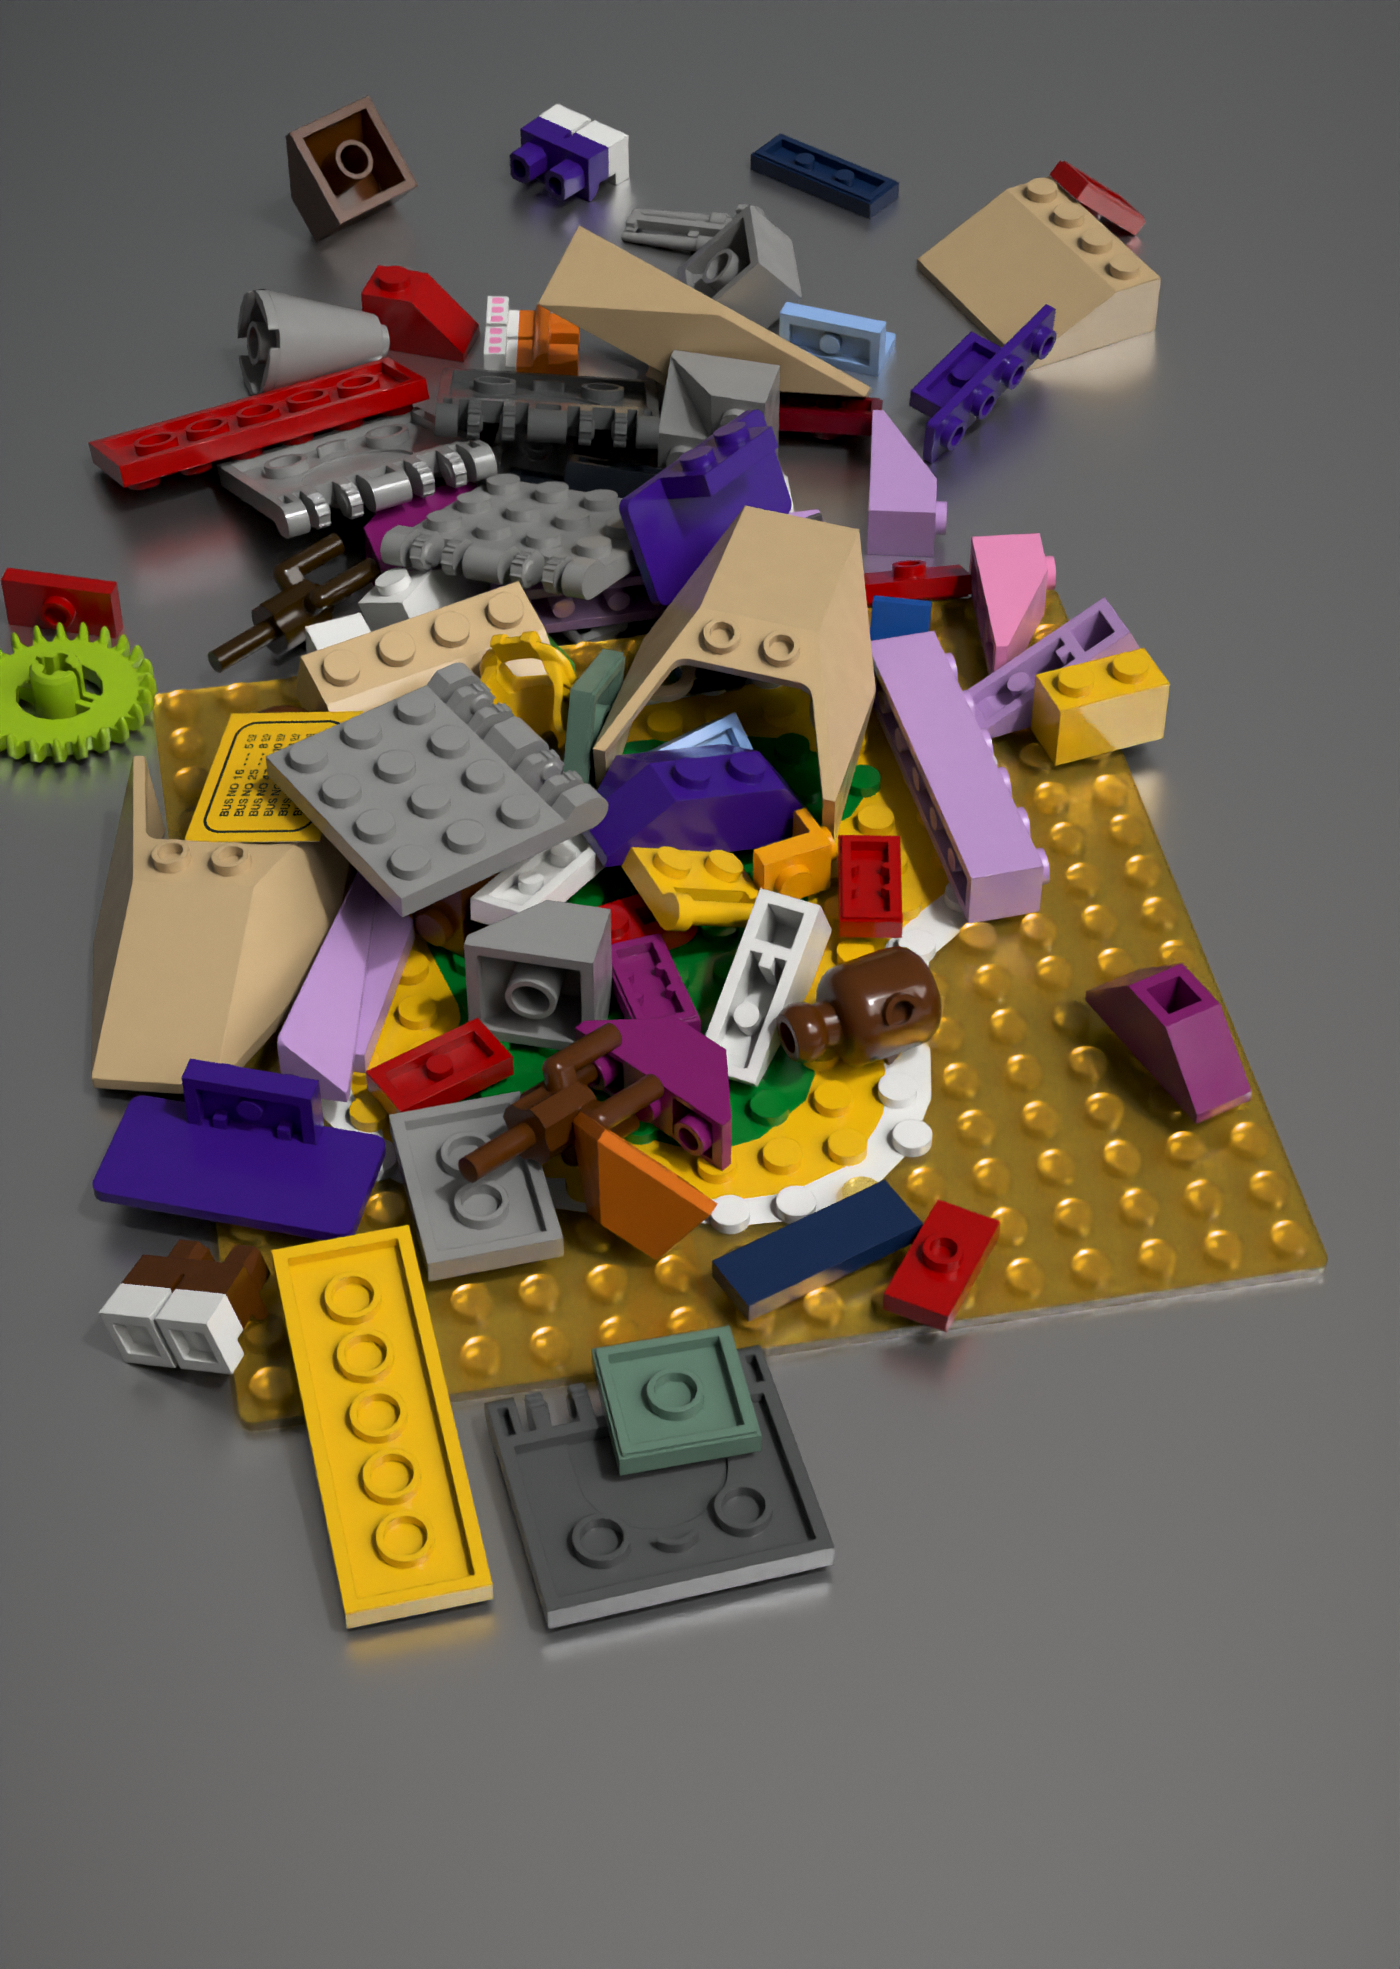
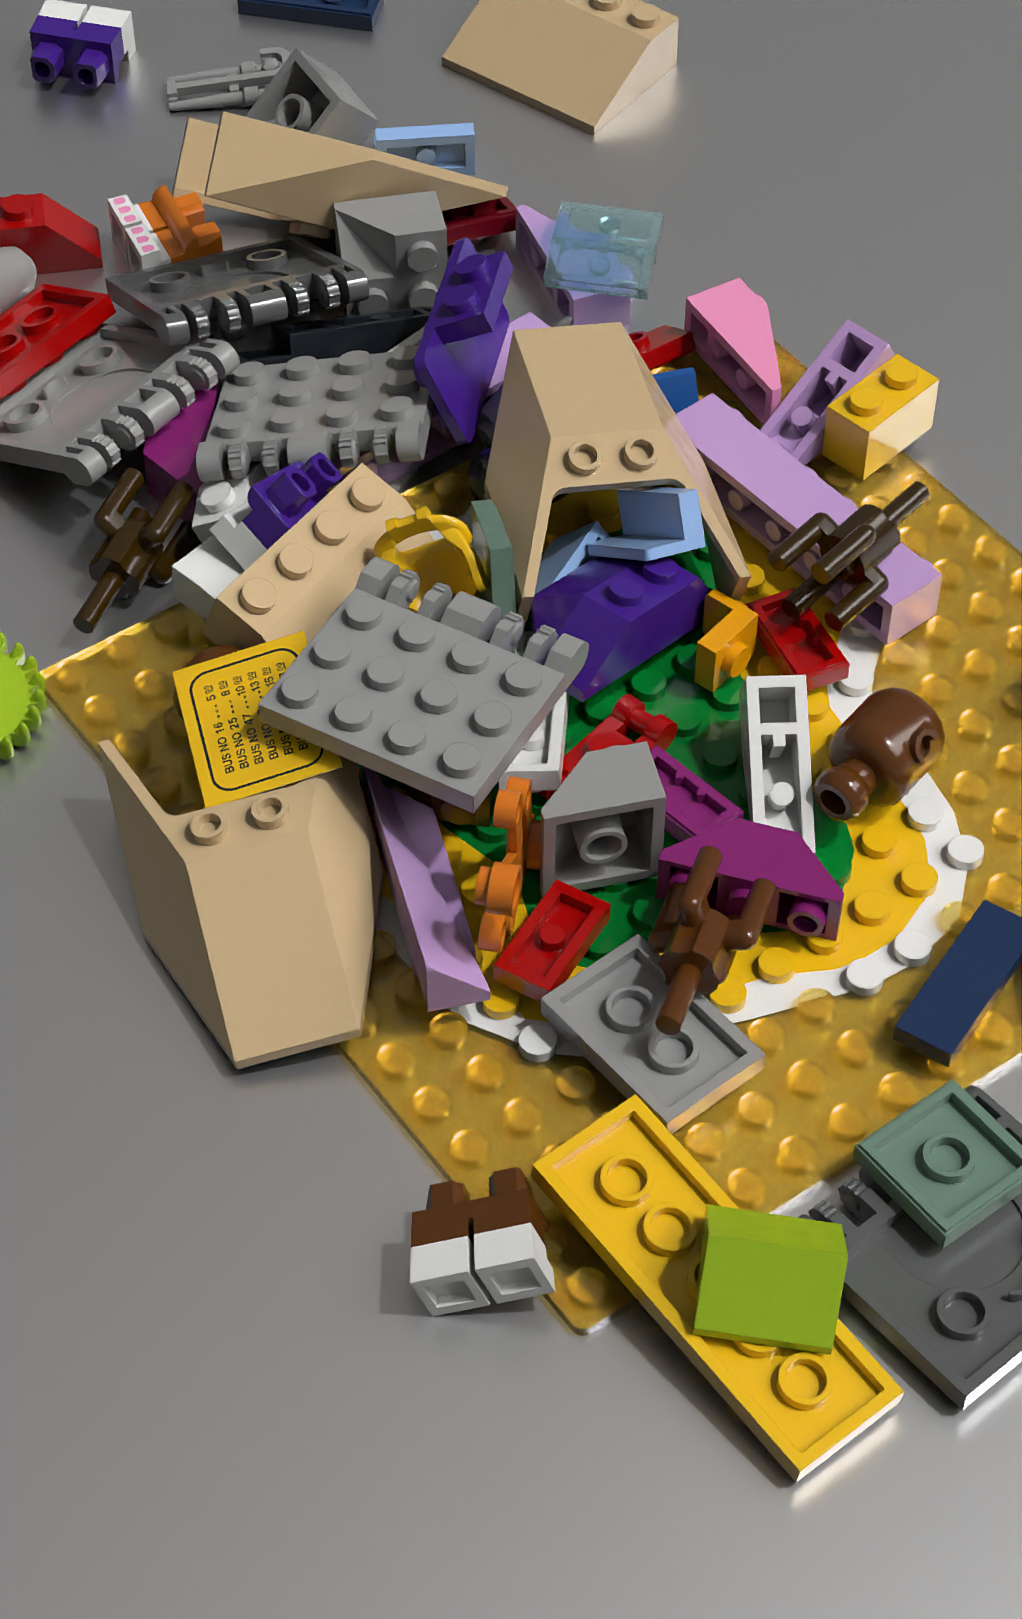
camera: 25 degrees left, 5 degrees up
dark purple bracket [92,1058,386,1240] -> none
orange slope [573,1111,717,1260] -> none
yellow plate [621,846,759,931] -> none
dark purple bracket [909,304,1057,464] -> none
none -> dark purple hips [209,452,343,570]
none -> orange plant [474,776,541,953]
none -> clear light blue slope [543,201,664,300]
none -> light blue panel [587,486,706,561]
none -> lime slope [692,1204,848,1355]
none -> dark brown plant [767,481,930,632]

